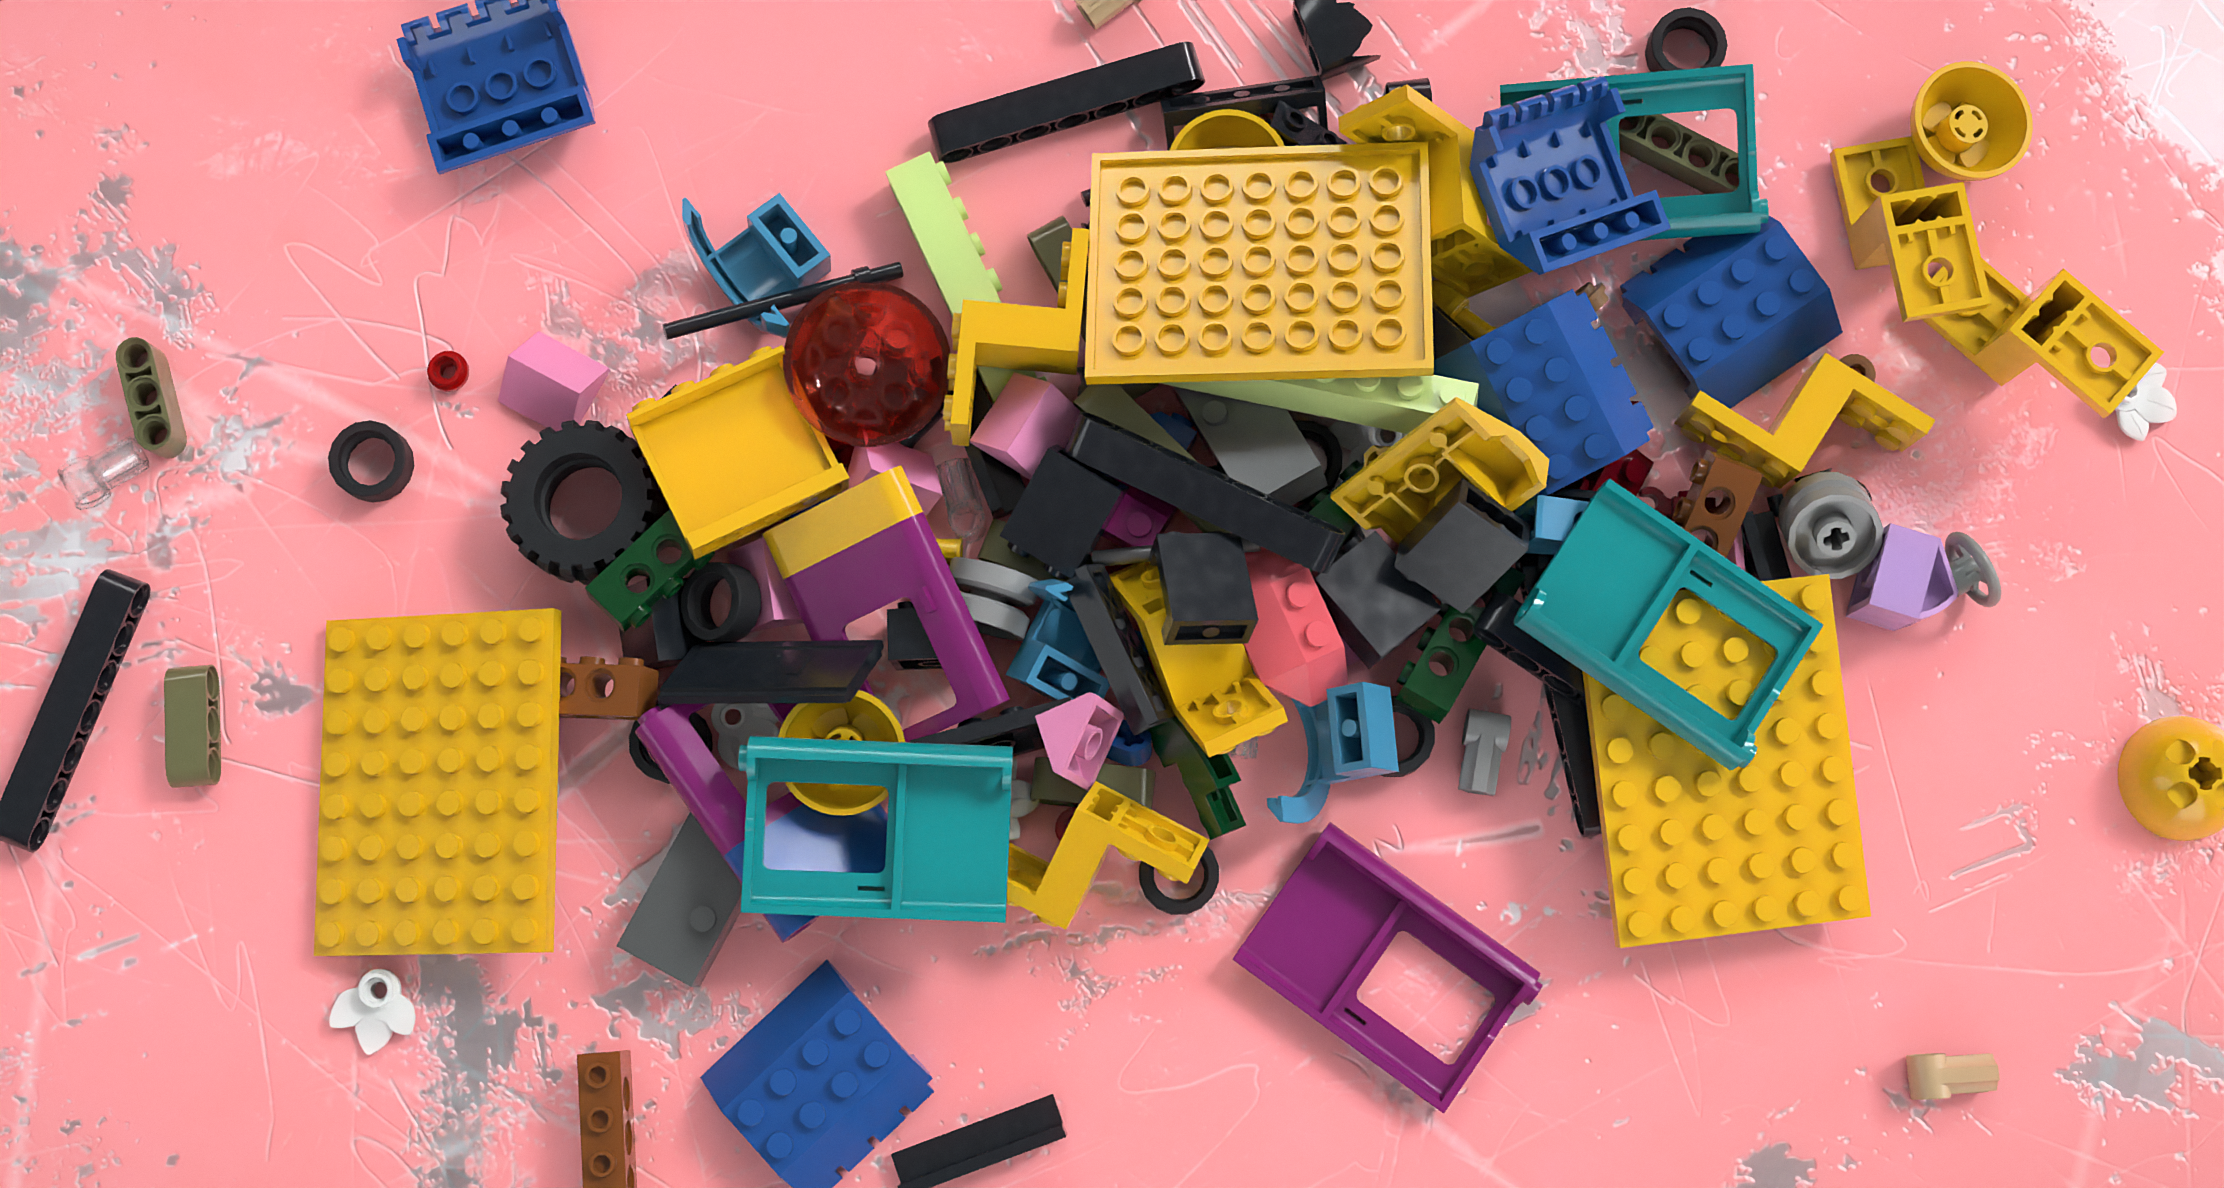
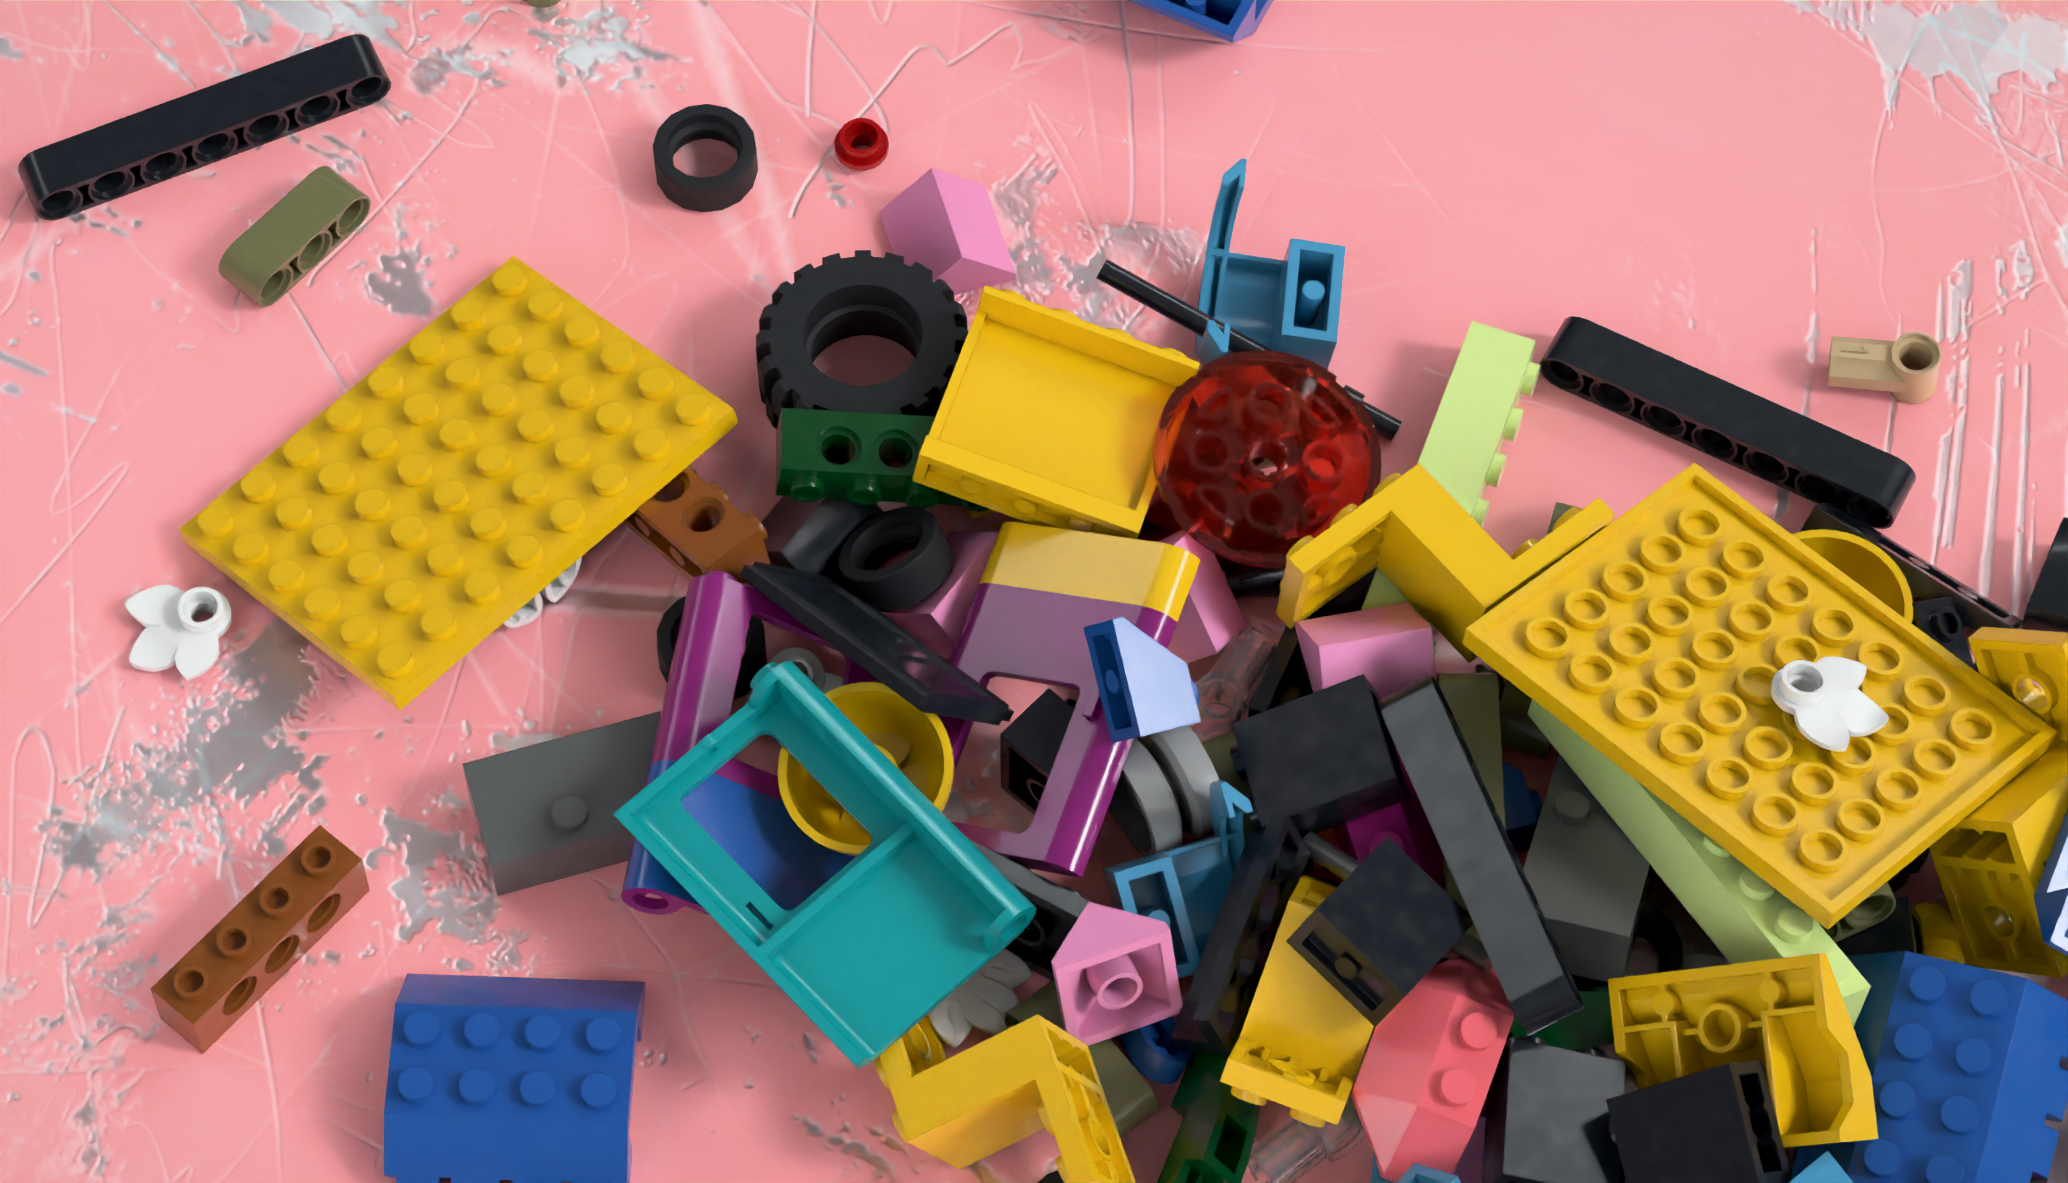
camera: 40 degrees right, 20 degrees down
none -> slope [1083,617,1201,743]
none -> white plate [1770,656,1889,752]

